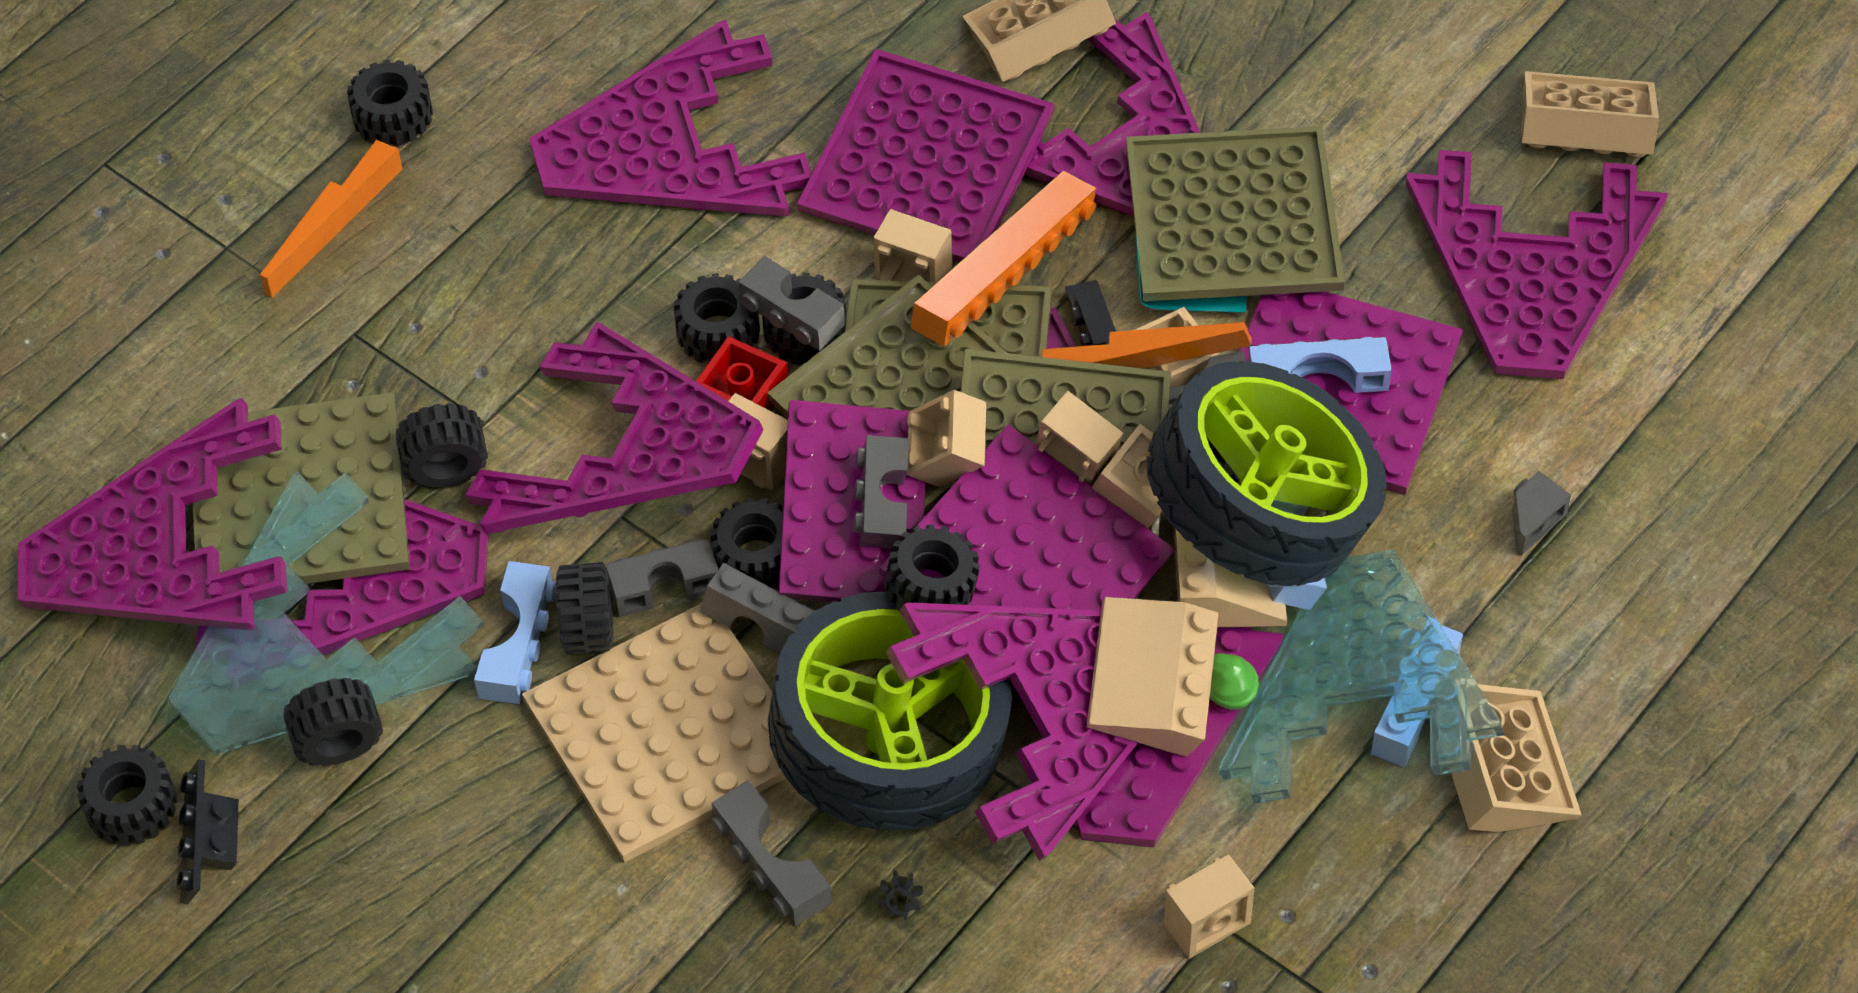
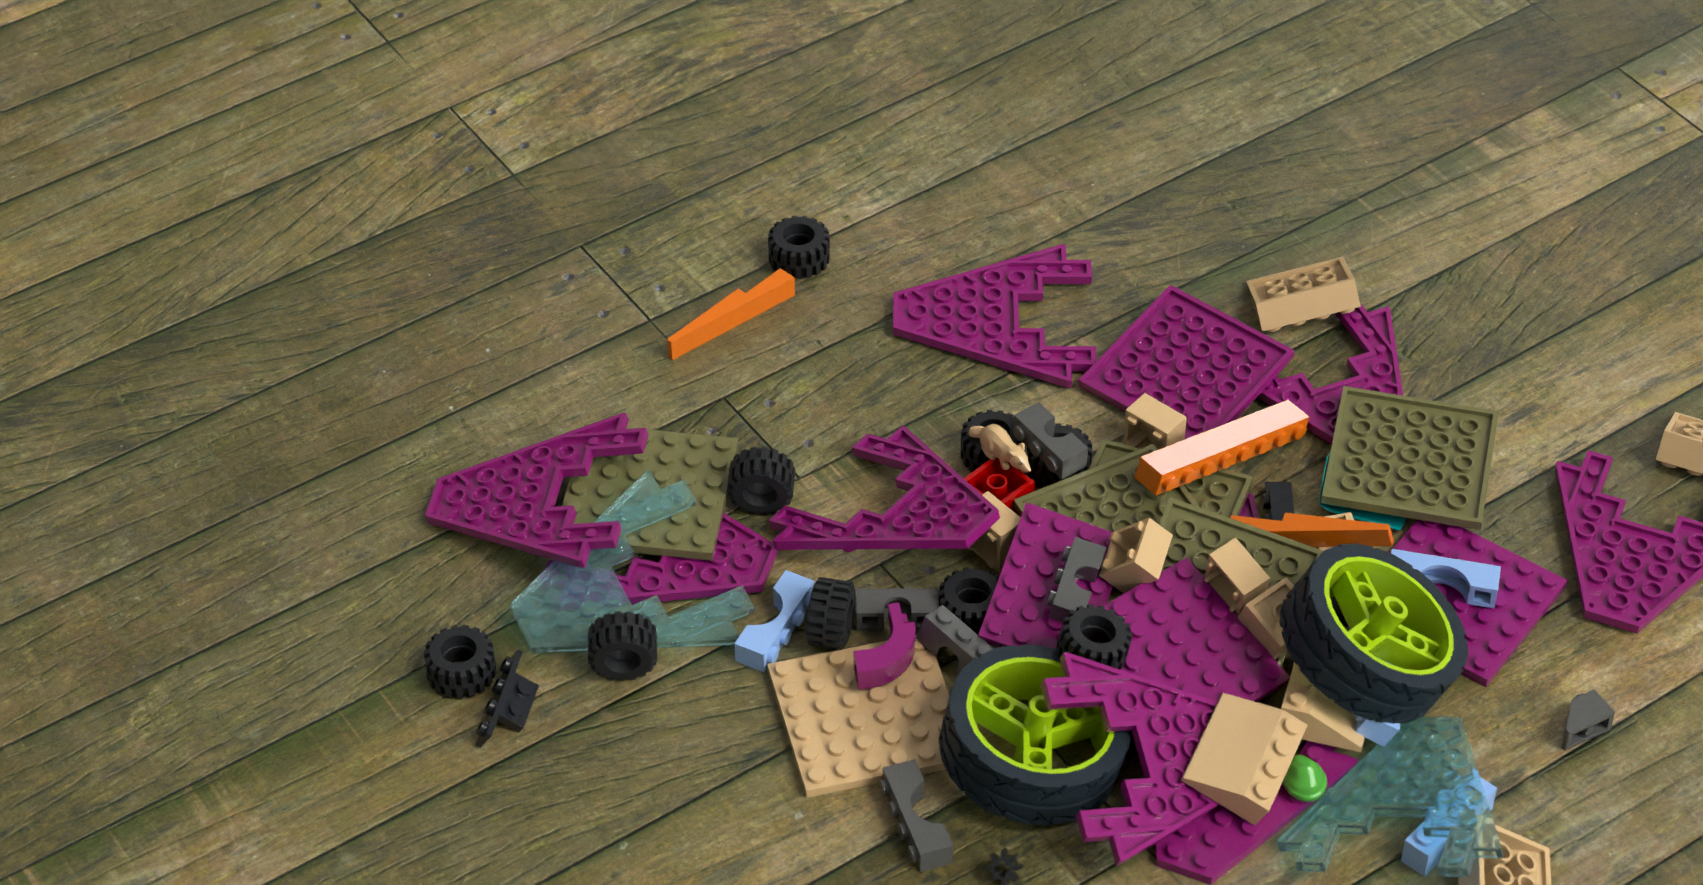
camera: 15 degrees right, 10 degrees down
none -> magenta arch [854,603,915,690]
none -> tan animal [968,424,1031,473]

